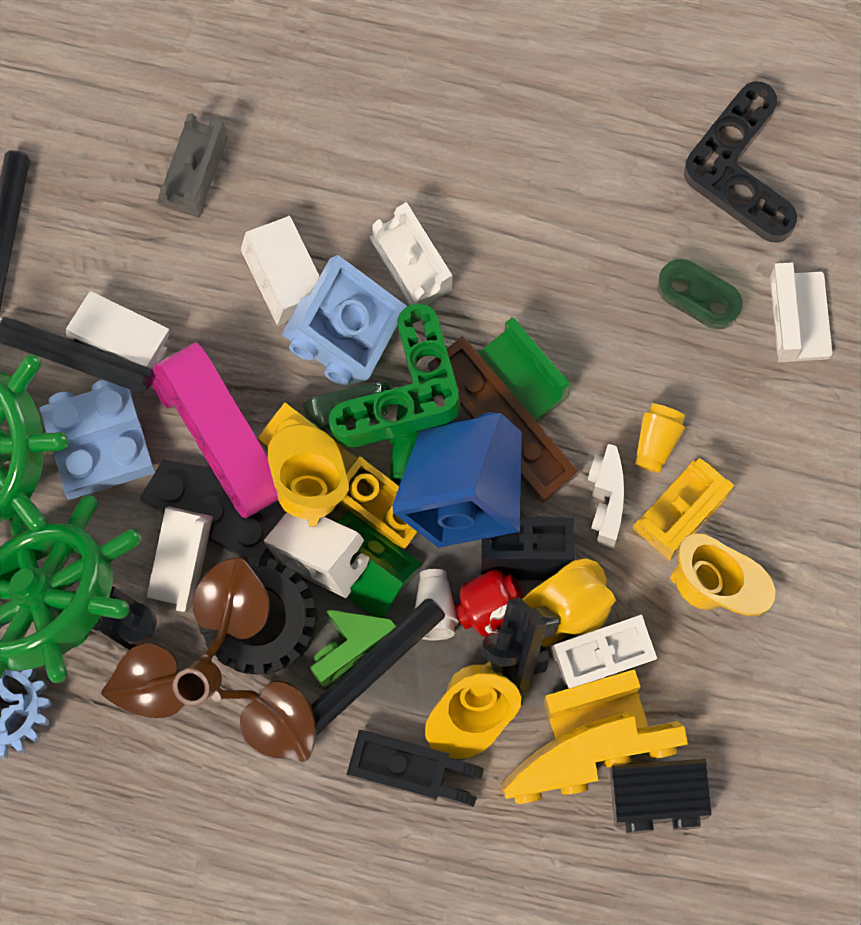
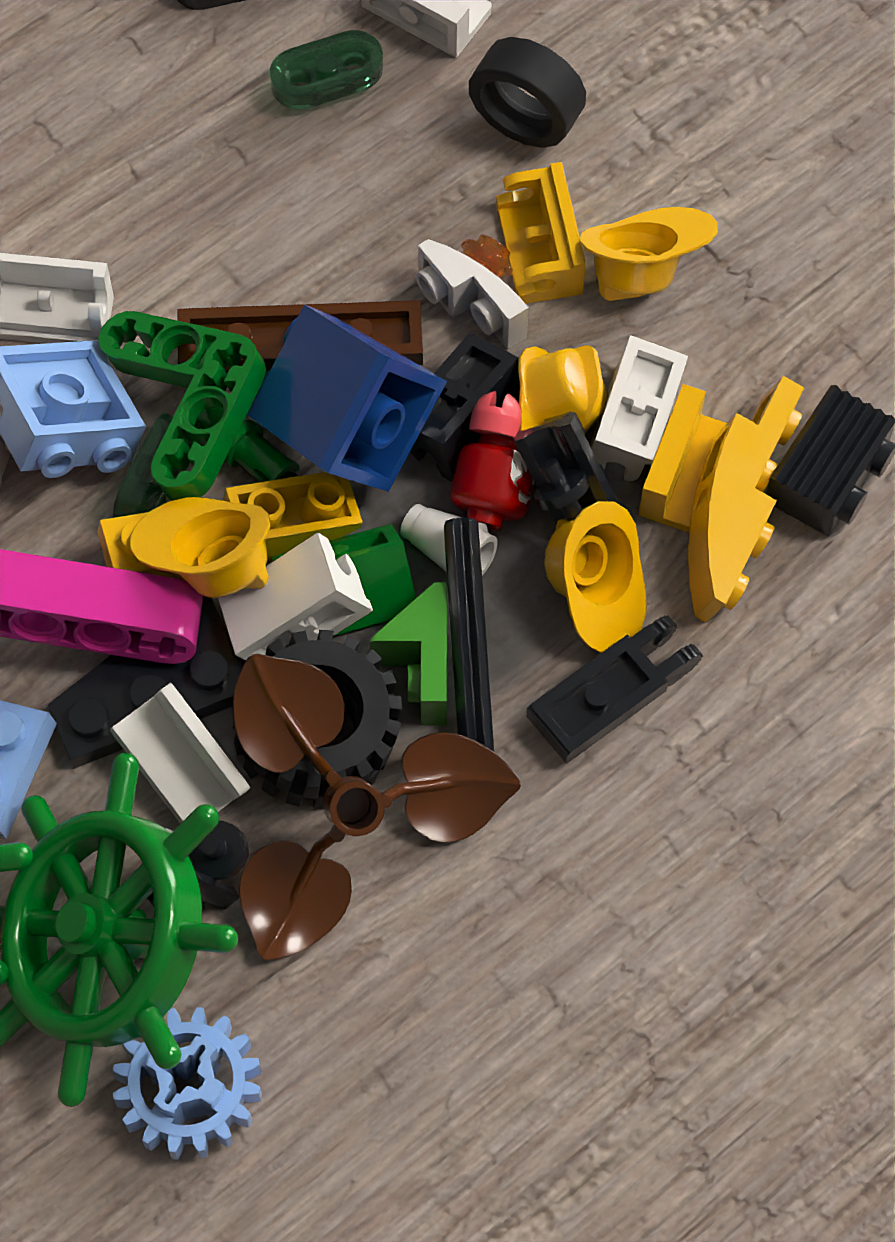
camera: 55 degrees left, 10 degrees down
green panel [478,317,570,422] -> none
yellow cone [634,403,686,474] -> none
none -> clear orange plate [461,234,513,280]
none -> black tyre [468,37,586,148]
none -> coral hinge [469,391,521,440]

